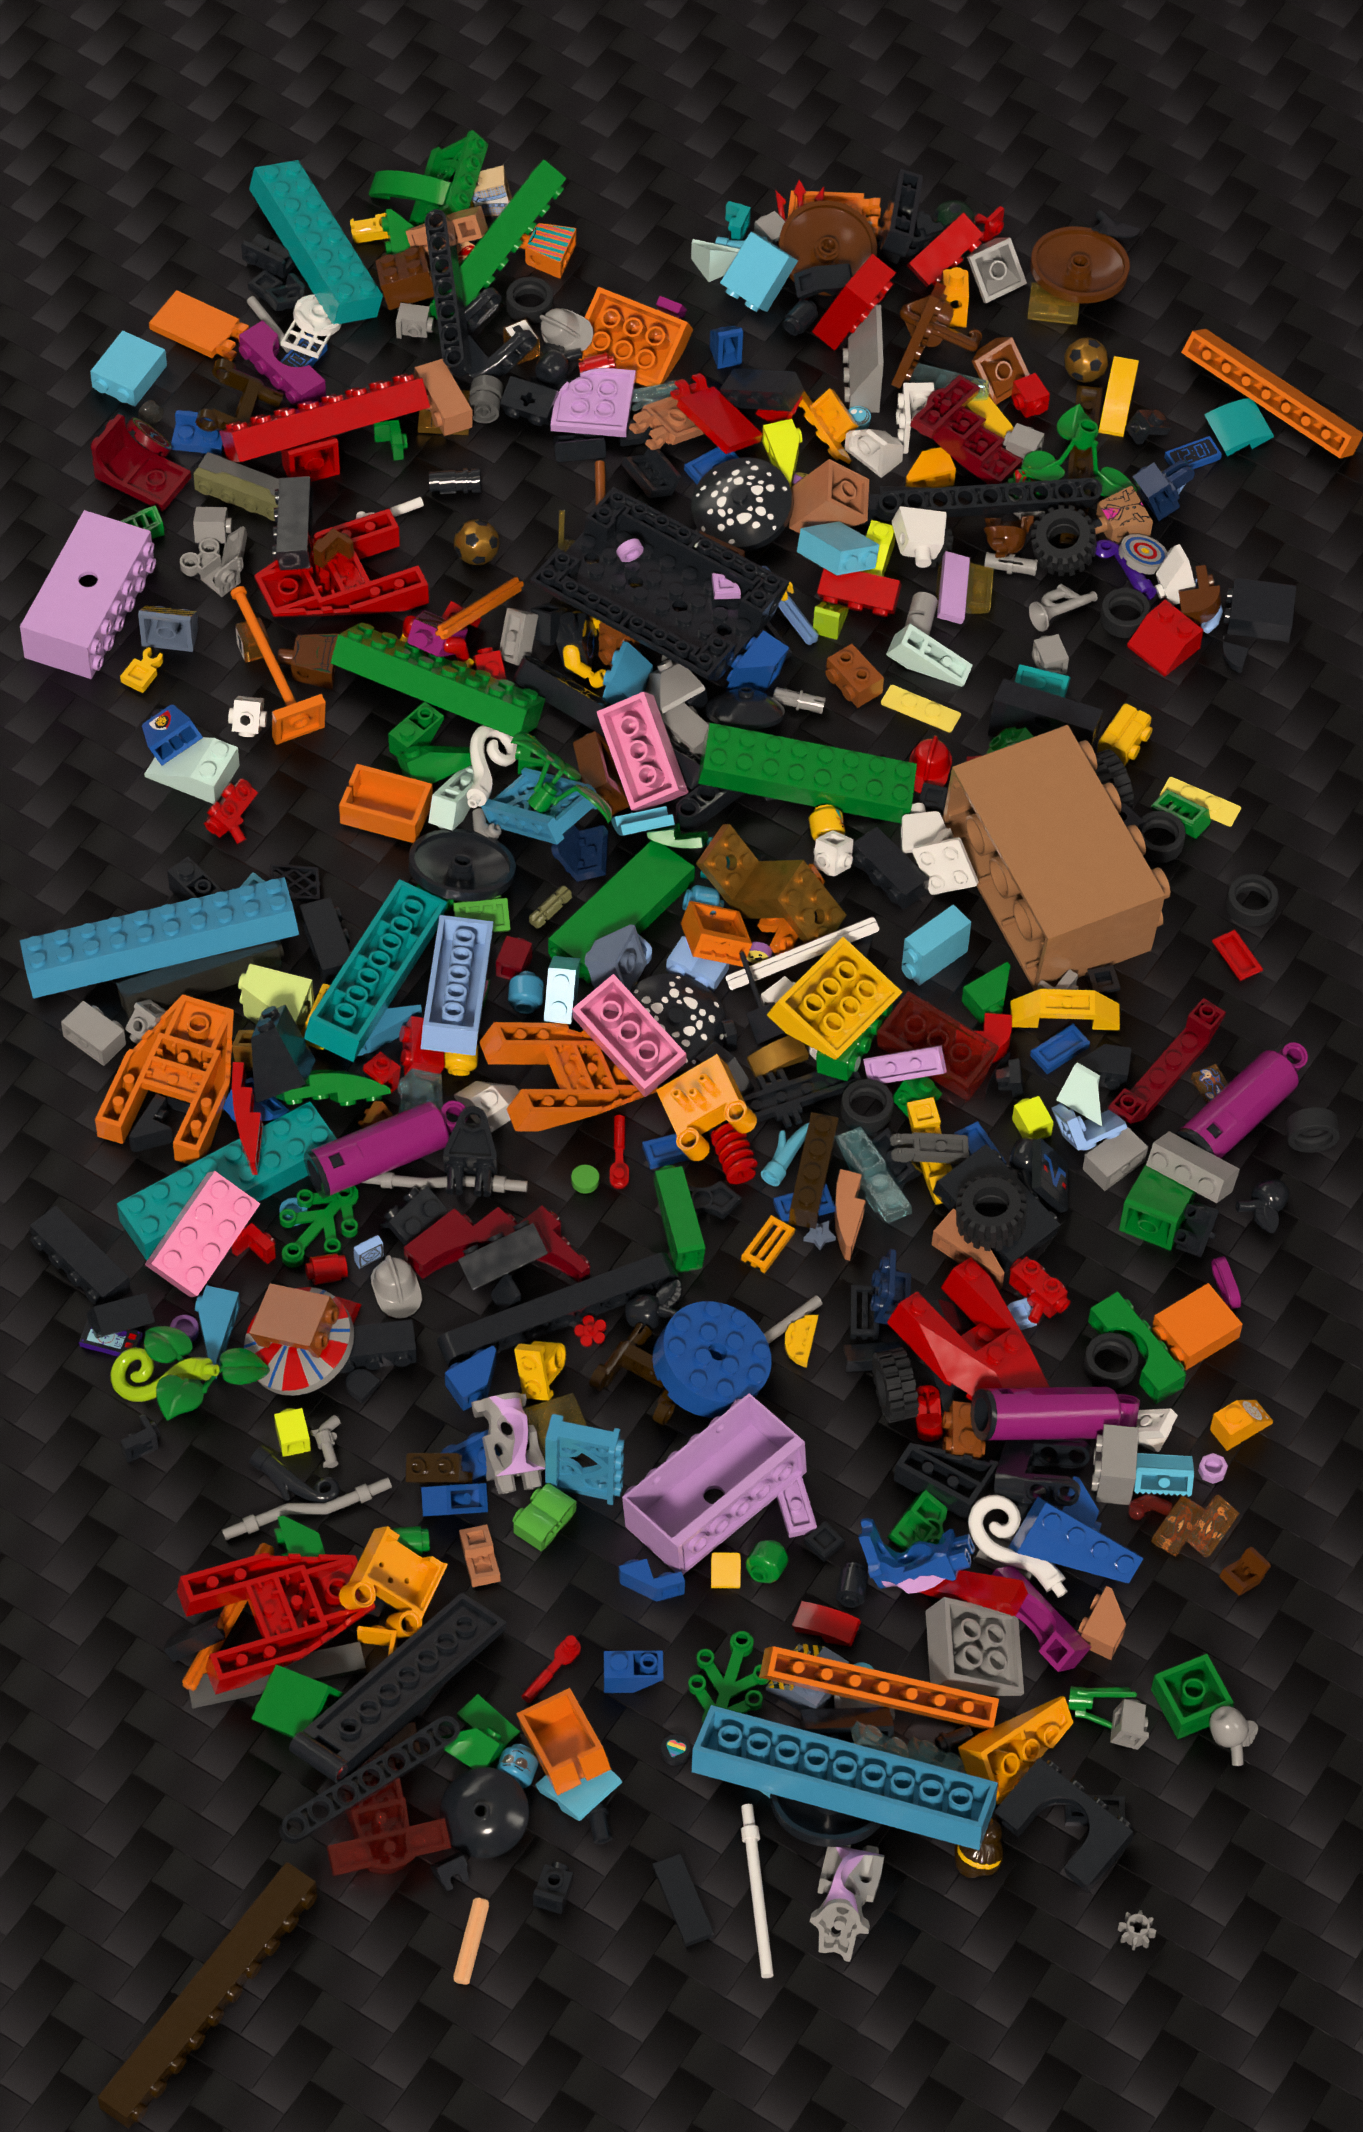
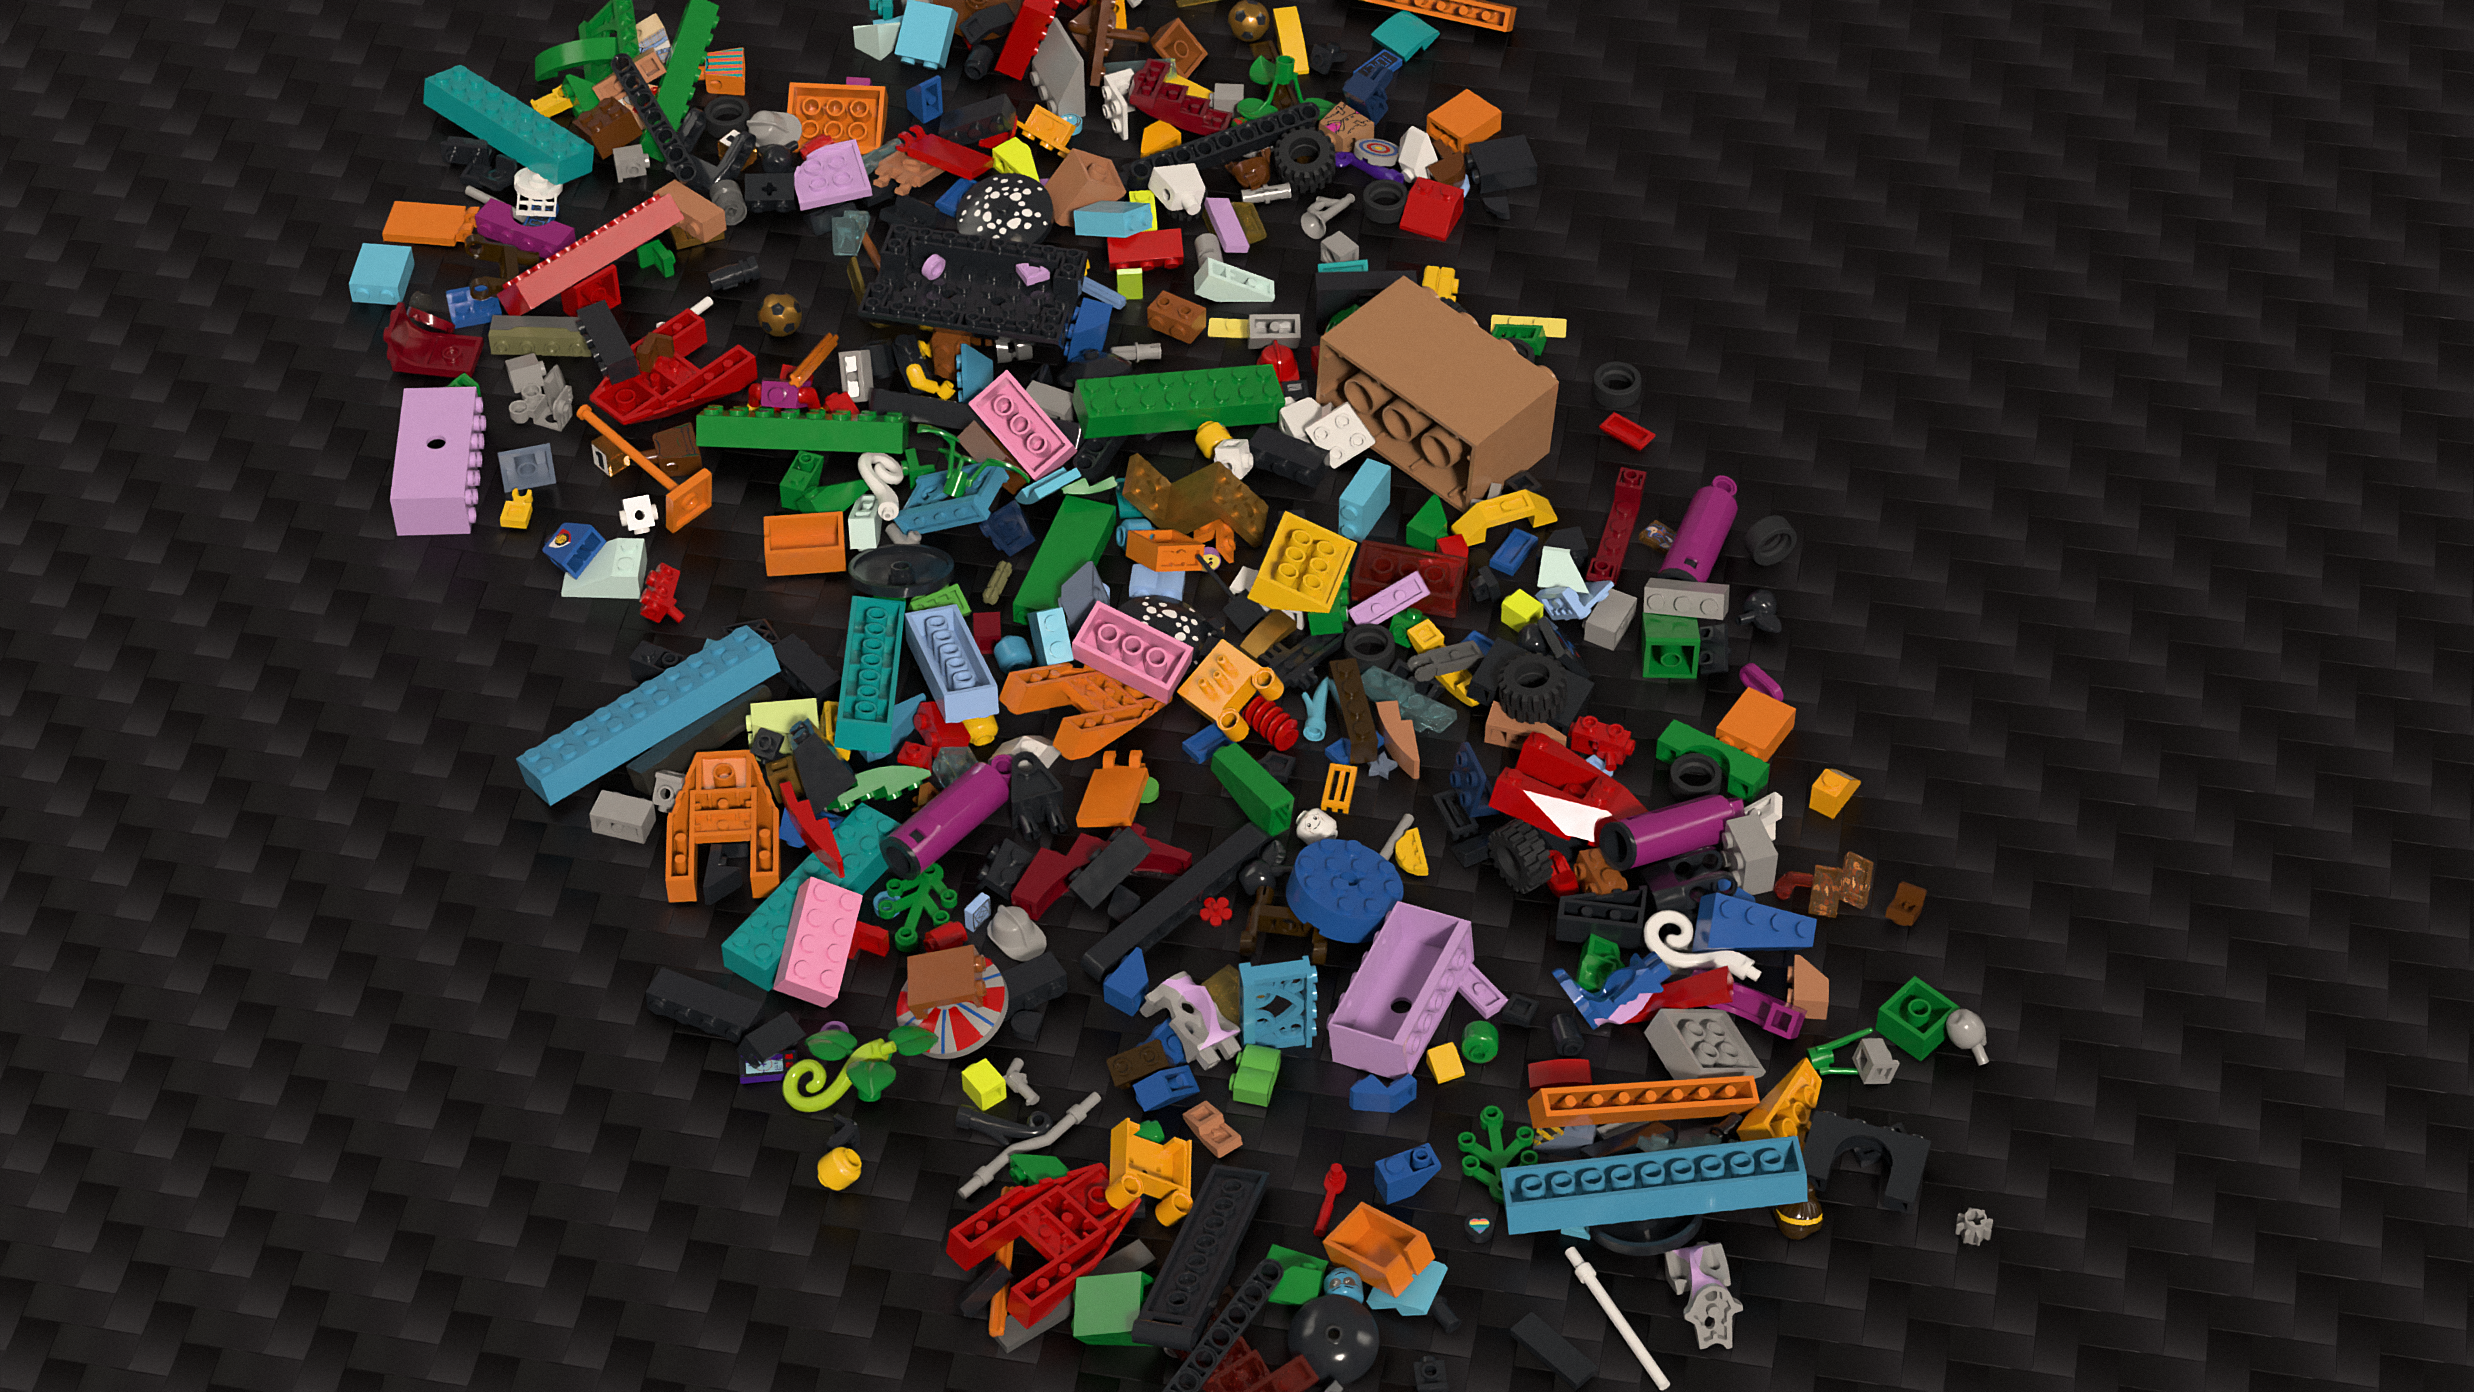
camera: 20 degrees left, 10 degrees down
dark azure slope [195,1285,240,1379] -> none
light orange bracket [357,1625,398,1656] -> none
light grey bar [362,1172,528,1193] -> none
yellow pin [514,1341,566,1401] -> none
red piece [610,1115,629,1189] -> none
light grey slope [645,659,705,714] -> none
white axle [726,917,879,990] -> none
white slope [845,429,904,478] -> none
red brick [1012,373,1050,418] -> none
medium azure brick [1134,1453,1194,1496] -> none
lavender tile [1198,1453,1228,1484] -> none
none -> black bracket [750,728,786,767]
none -> yellow head [817,1147,862,1191]
none -> clear light blue slope [832,211,871,256]
none -> orange tile [1076,750,1149,827]
none -> light grey brick [1247,314,1301,349]
none -> white head [1296,808,1338,845]
none -> orange brick [1426,89,1502,155]

